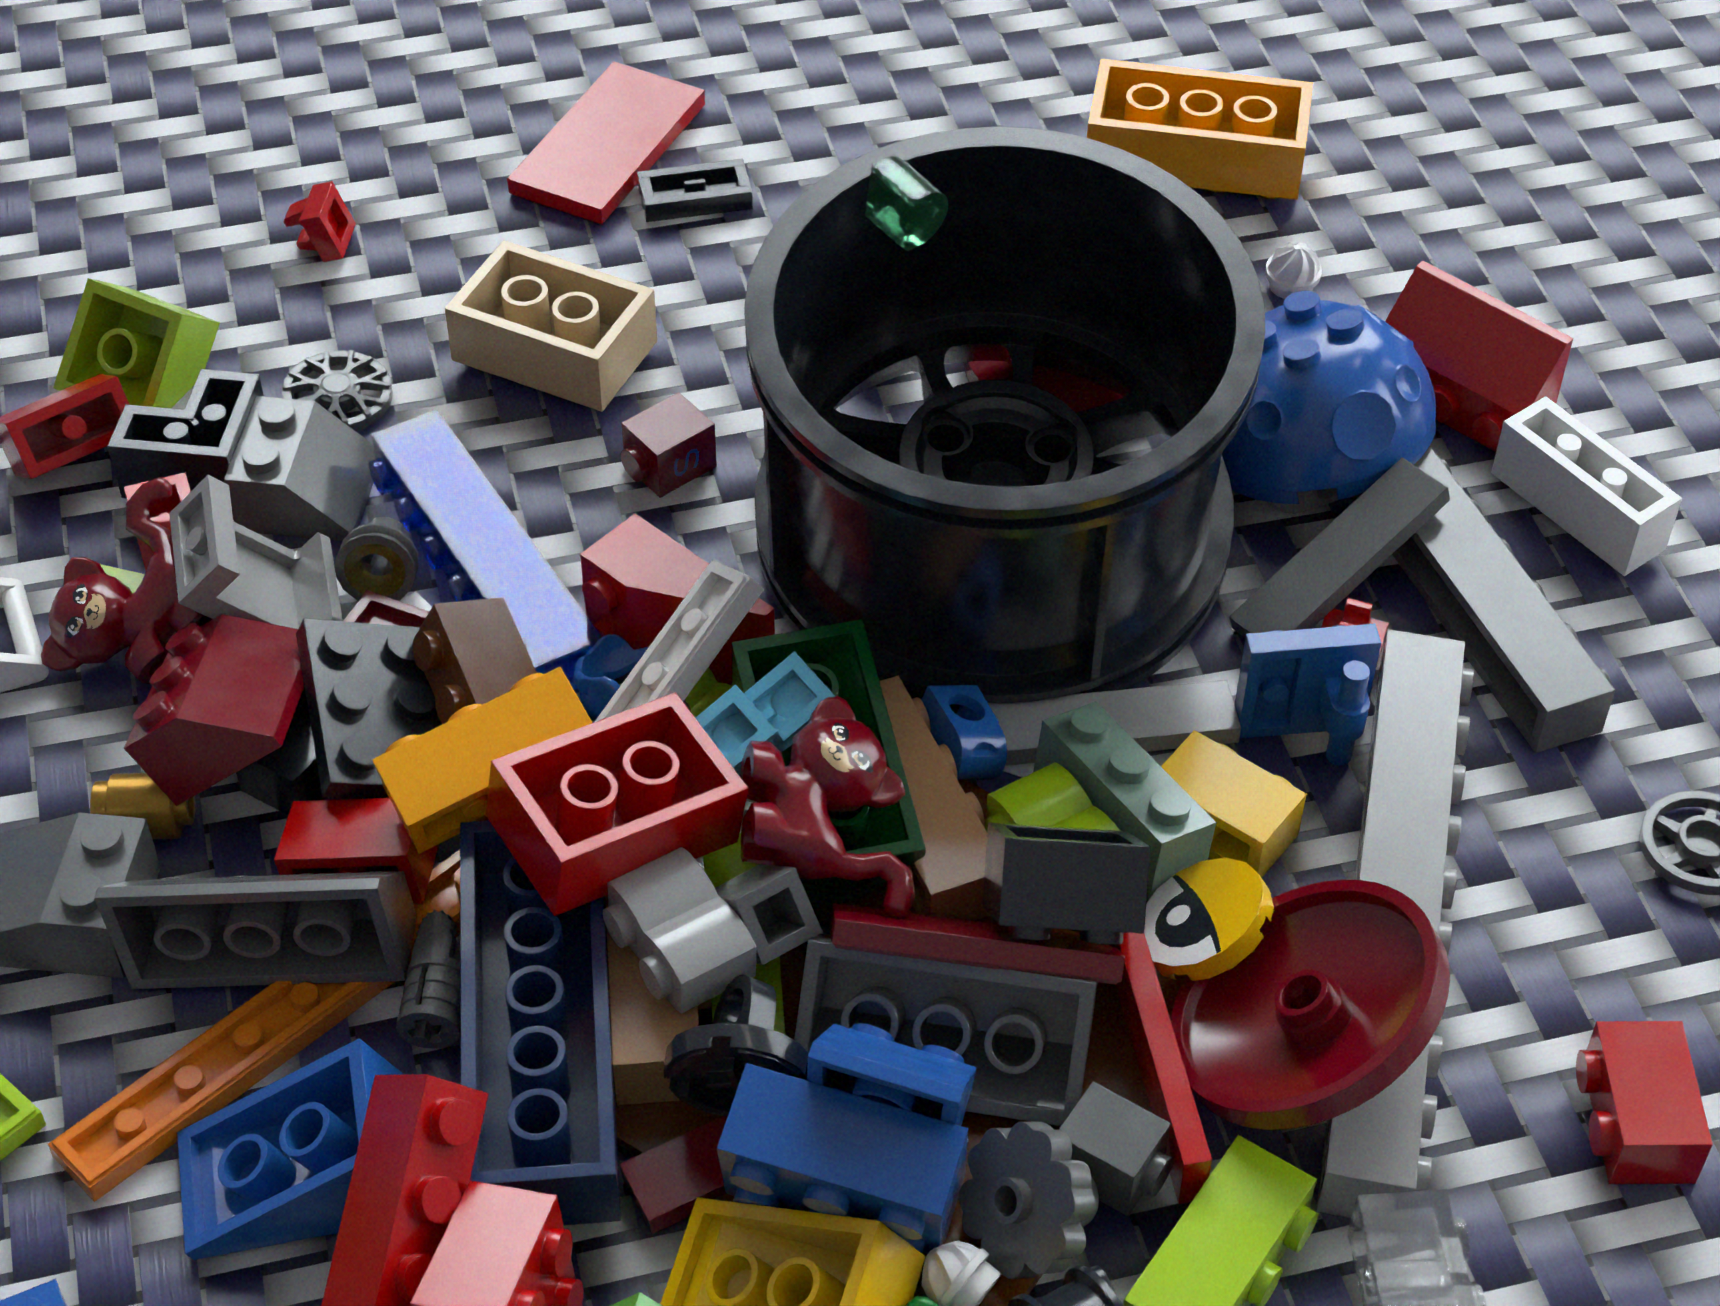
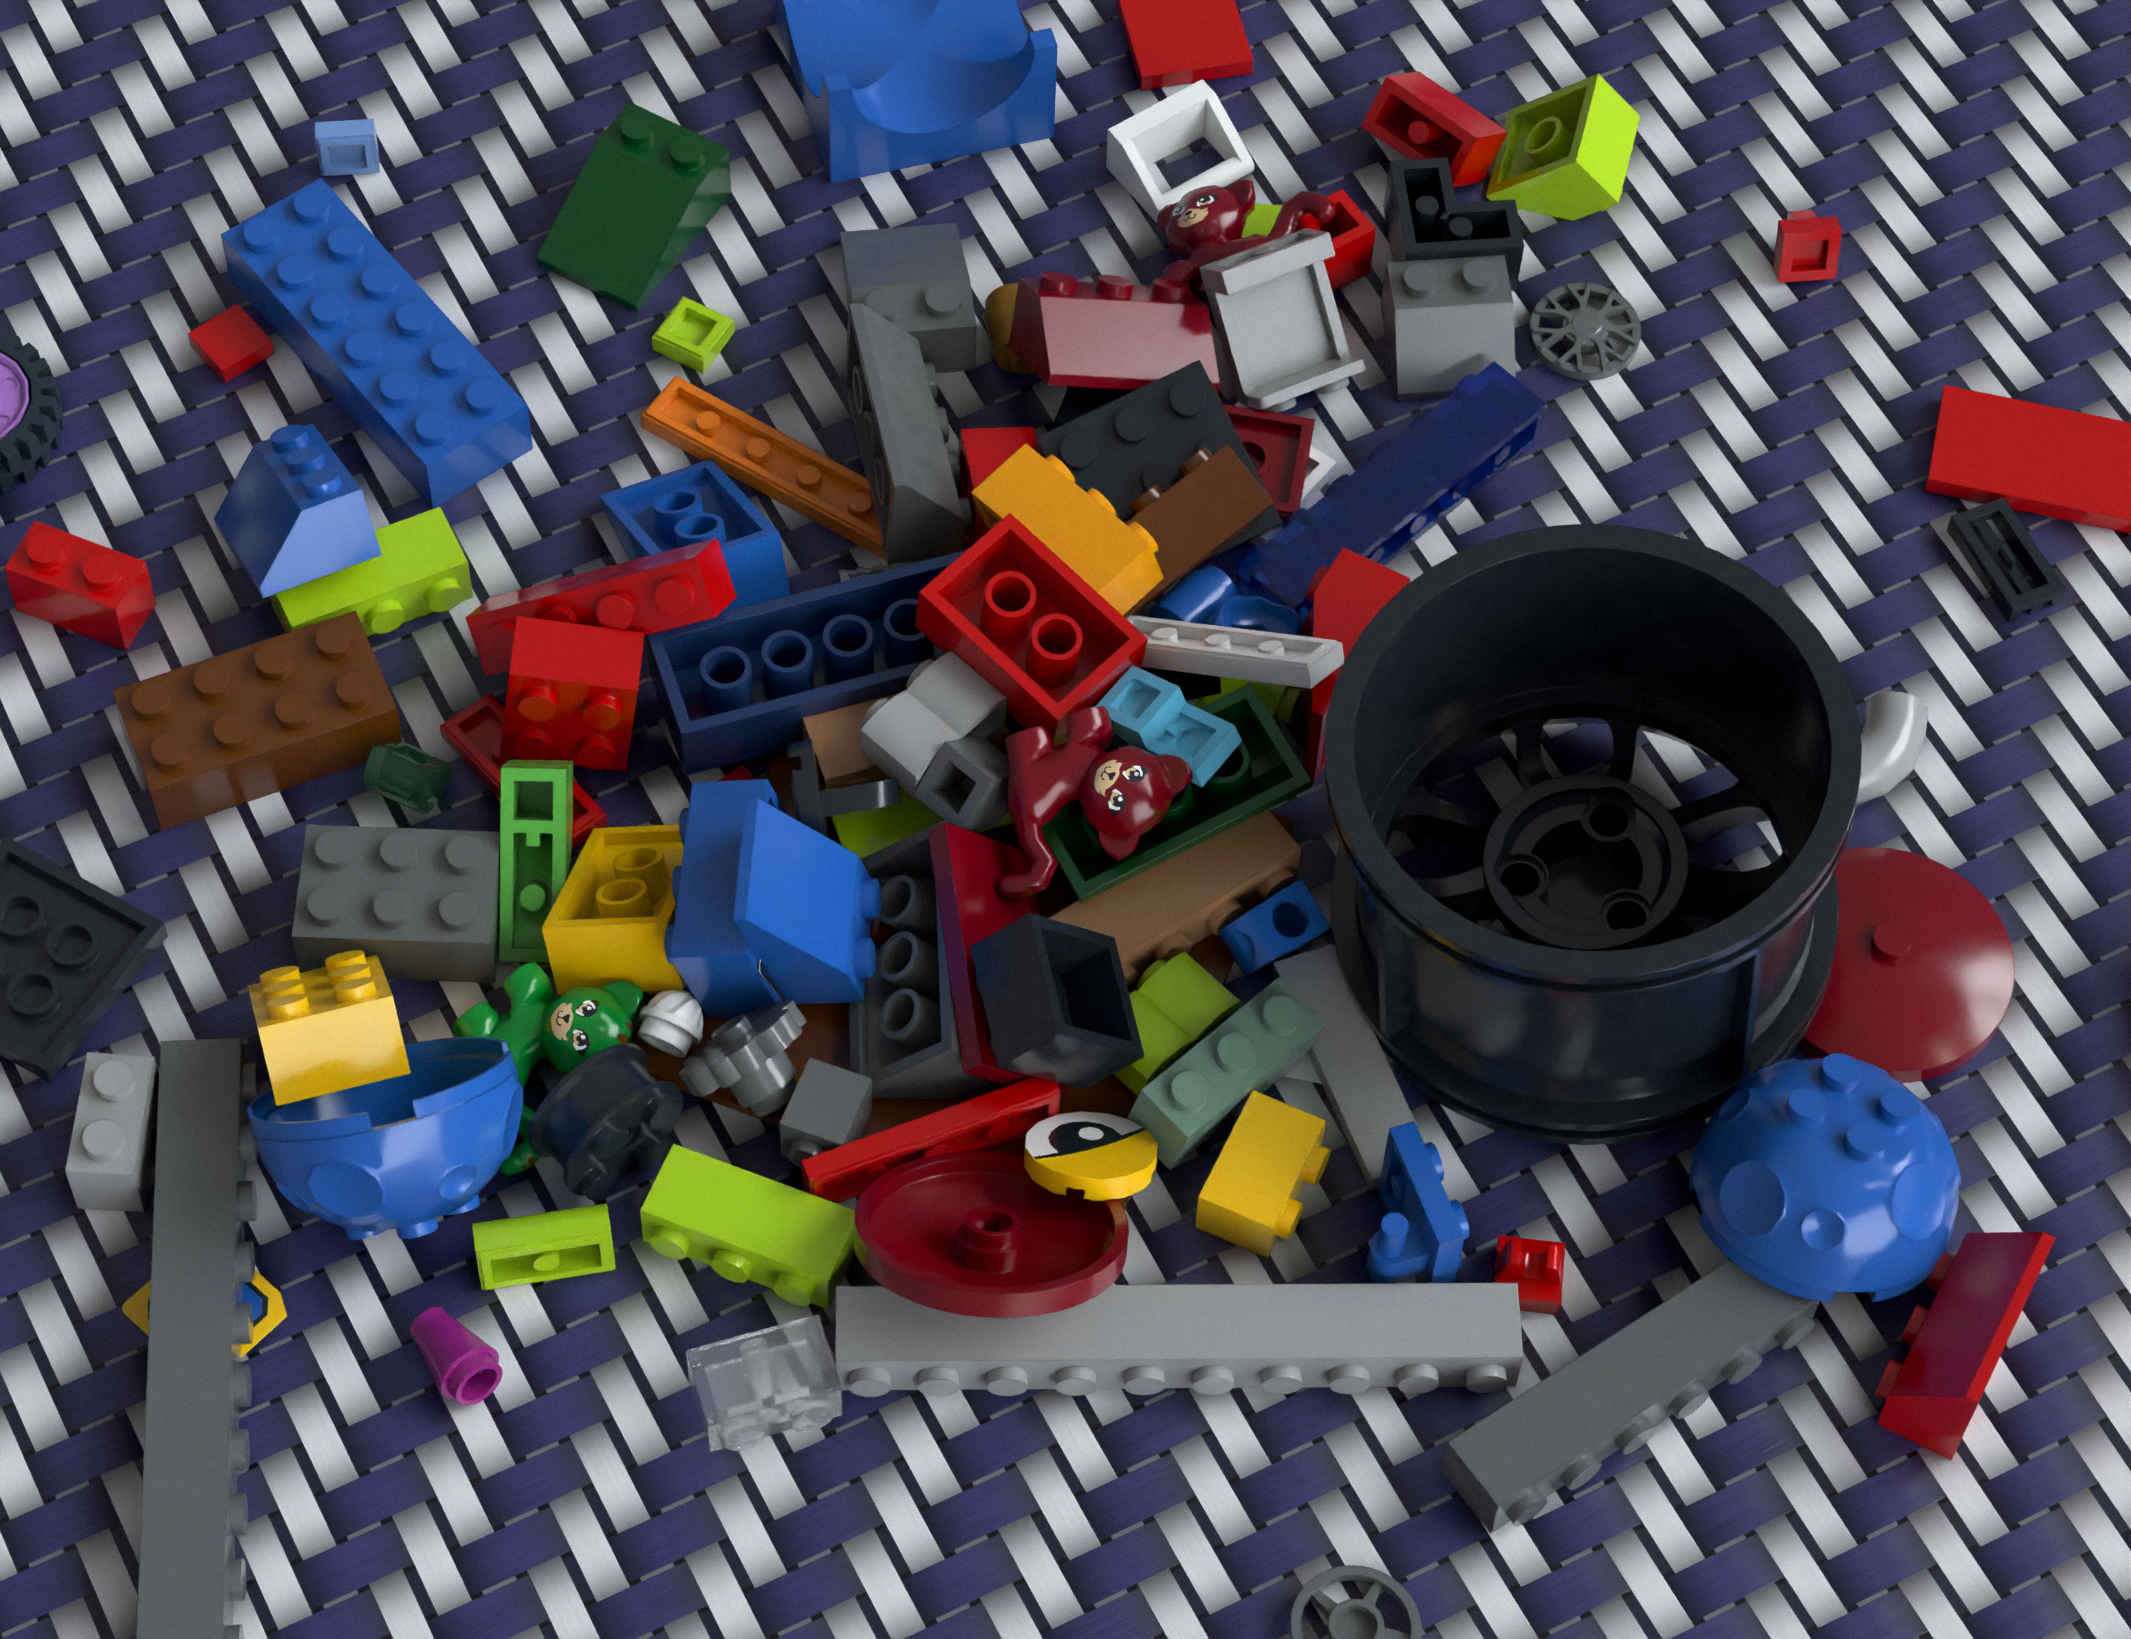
camera: 75 degrees right, 10 degrees up
dark grey piece [335,517,419,601] -> none
tan brick [445,240,657,412] -> none
clear green brick [865,156,948,251] -> none
dark grey tile [1229,457,1450,638] -> none
white plate [1265,242,1322,299] -> none
white brick [1491,396,1682,576] -> none
red brick [1576,1021,1713,1184] -> none

